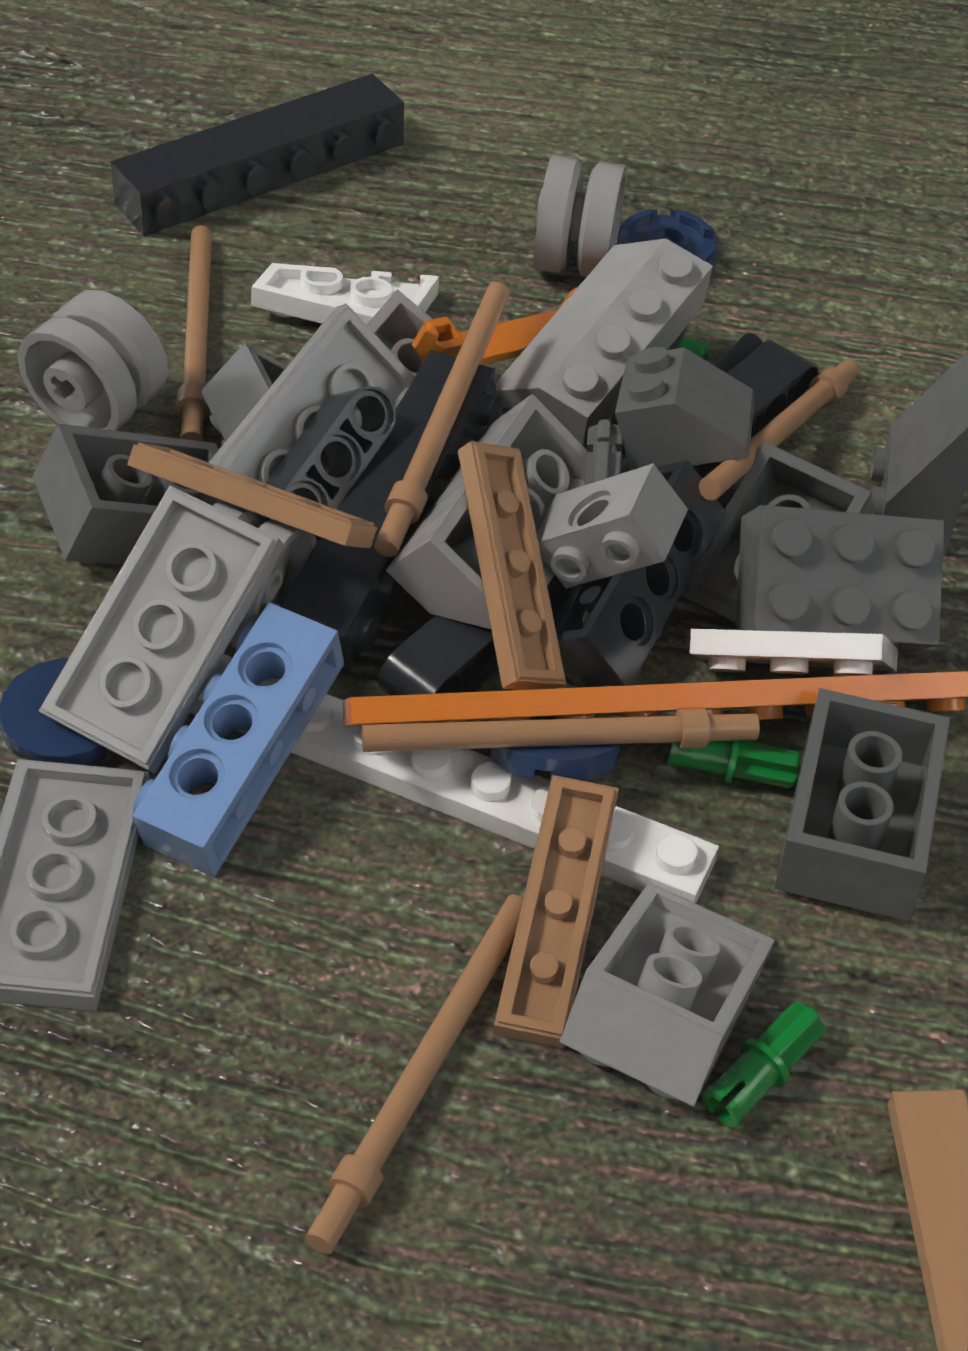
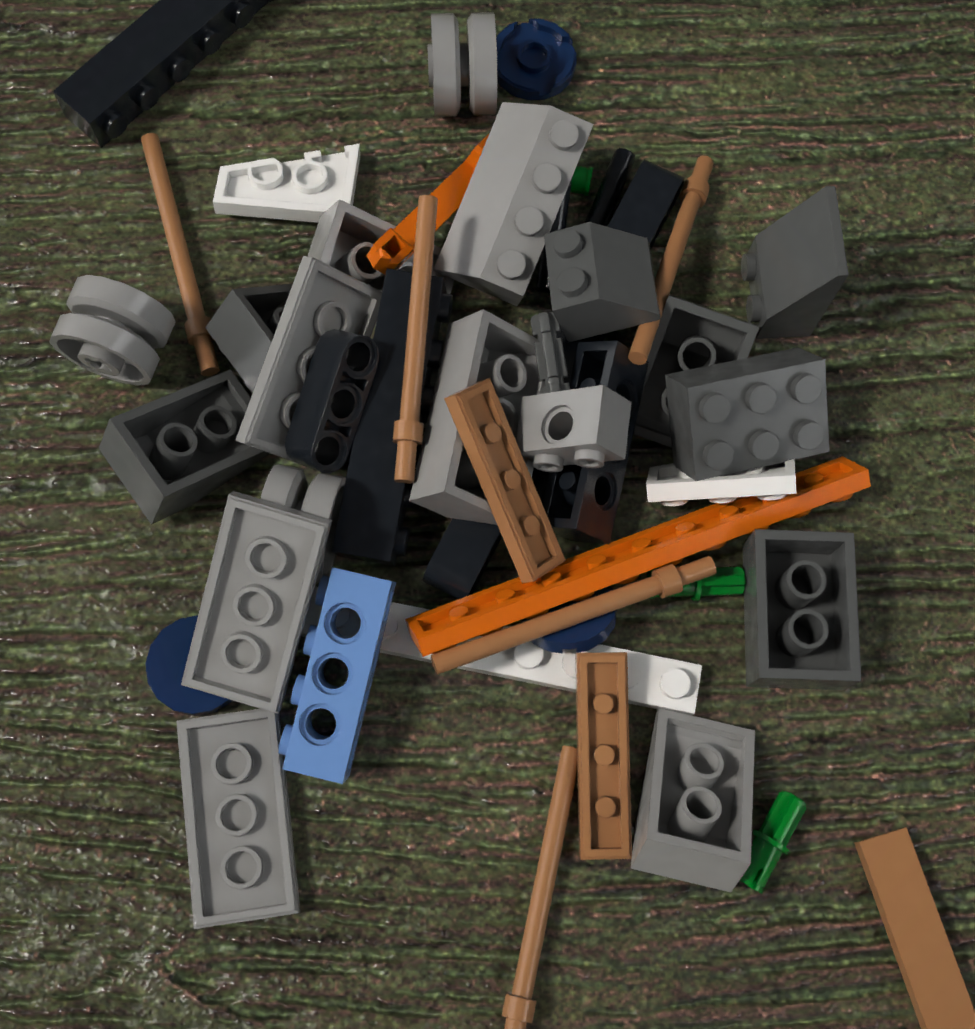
camera: 15 degrees left, 25 degrees up
medium nougat tile [127,442,377,548] -> none

